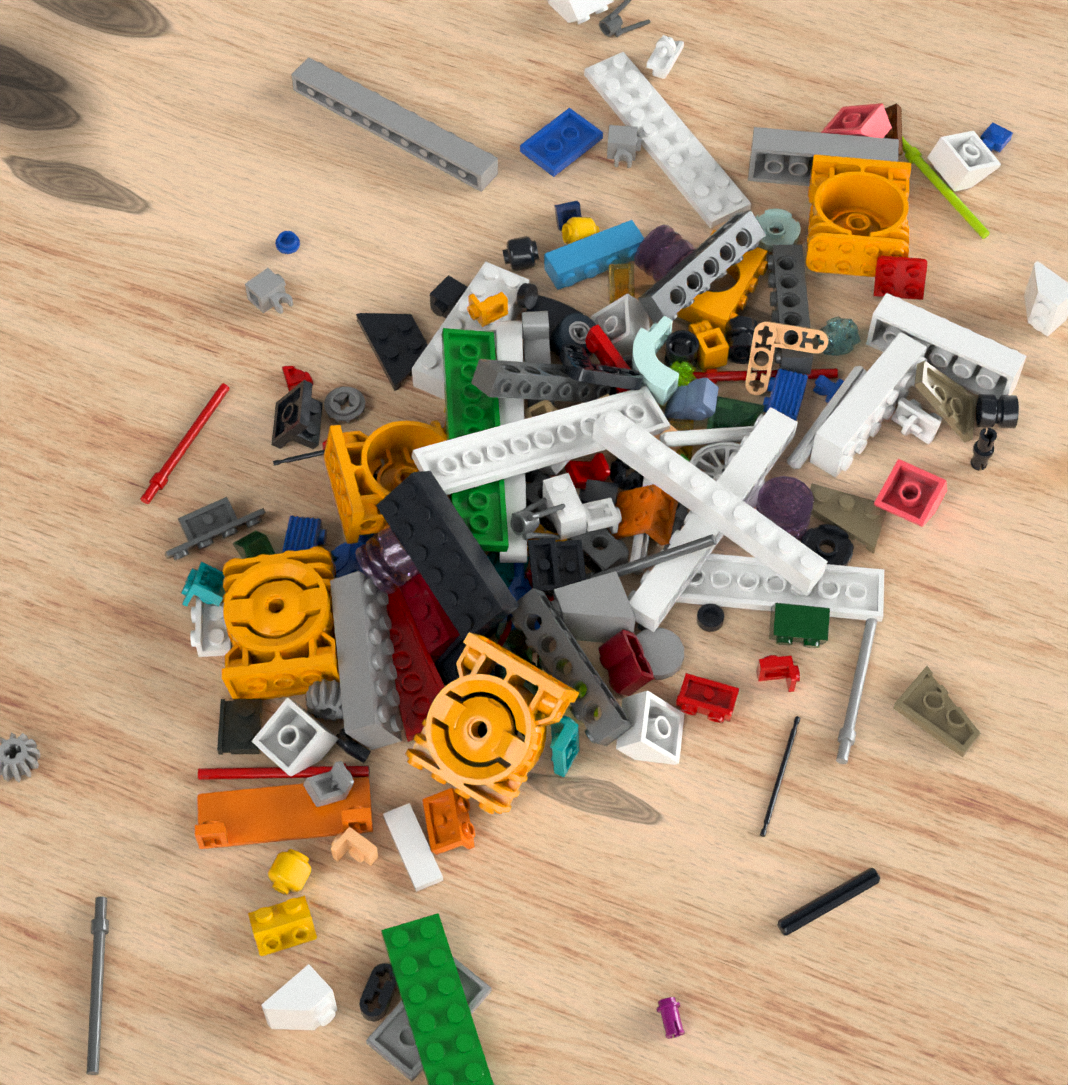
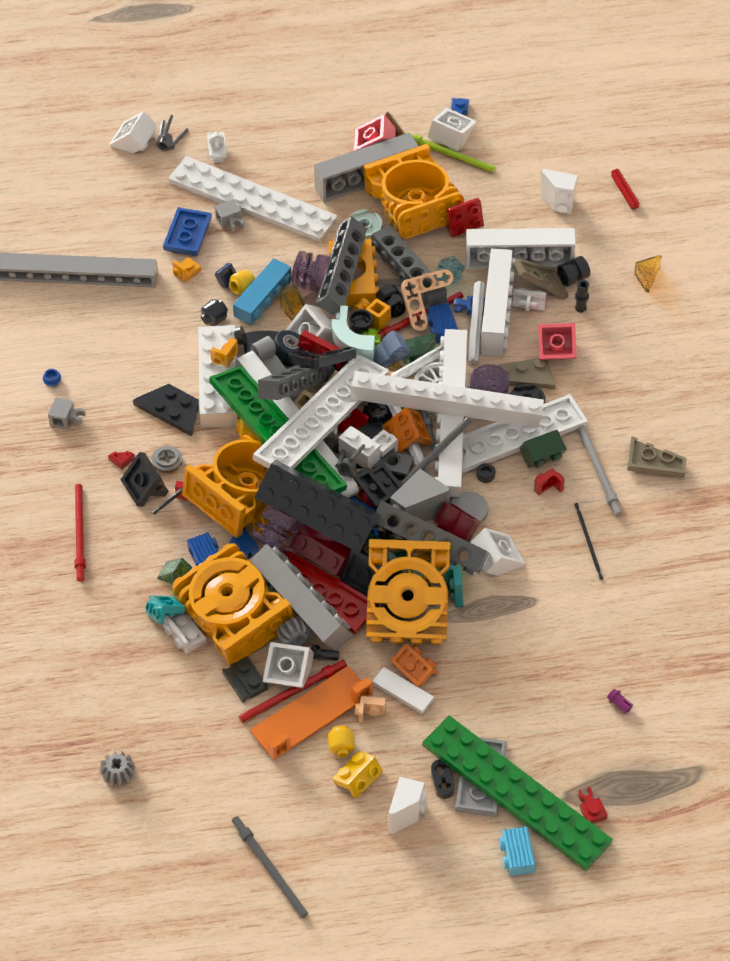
camera: 30 degrees left, 5 degrees down
dark grey bracket [165,497,266,561] -> none
light grey bracket [303,761,354,807] -> none
black brick [430,275,468,318] -> none
red bracket [676,673,740,723] -> none
black axle [777,868,880,936] -> none
none -> light orange bracket [172,257,201,283]

